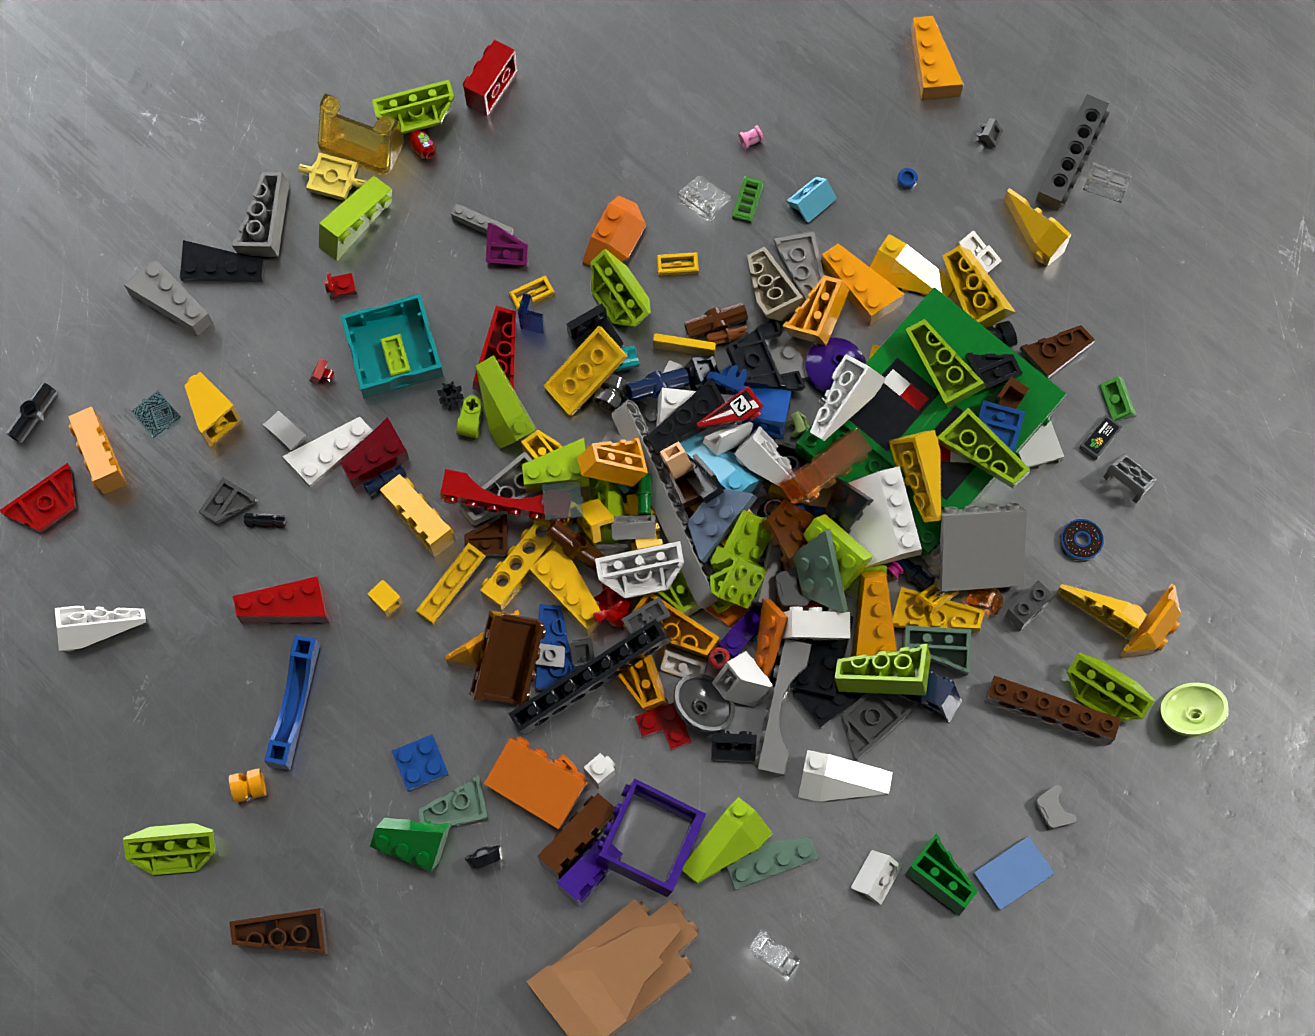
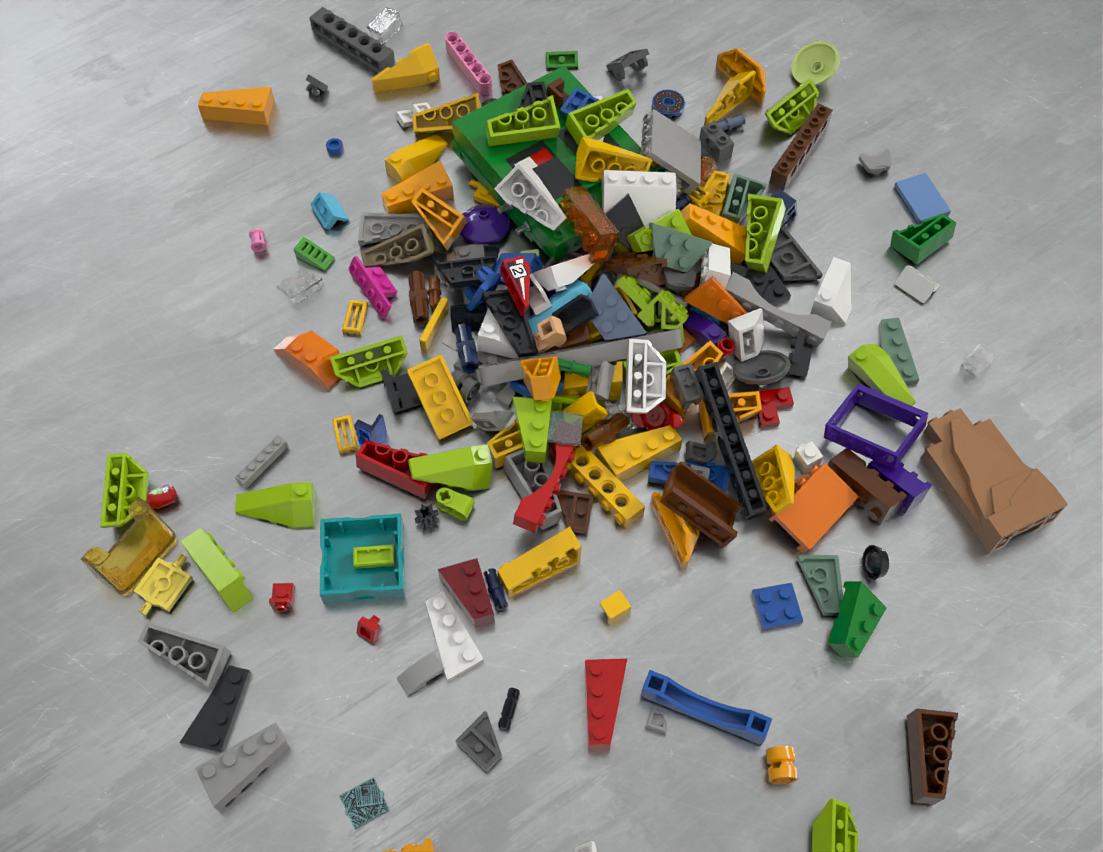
camera: 80 degrees left, 10 degrees down
yellow slope [184,372,241,447] -> none
yellow tile [416,543,486,624] -> none
red brick [463,39,518,116] -> none
magenta wing [486,222,528,265] -> none
tile [1080,414,1122,460] -> none
none -> lime wedge [235,482,316,529]
none -> dark pink bracket [348,256,398,318]
none -> bright pink beam [445,32,492,96]
none -> light grey panel [471,410,514,431]
none -> light grey tile [645,707,667,735]
none -> sand blue pin [716,114,746,131]
none -> yellow wedge [752,444,795,514]

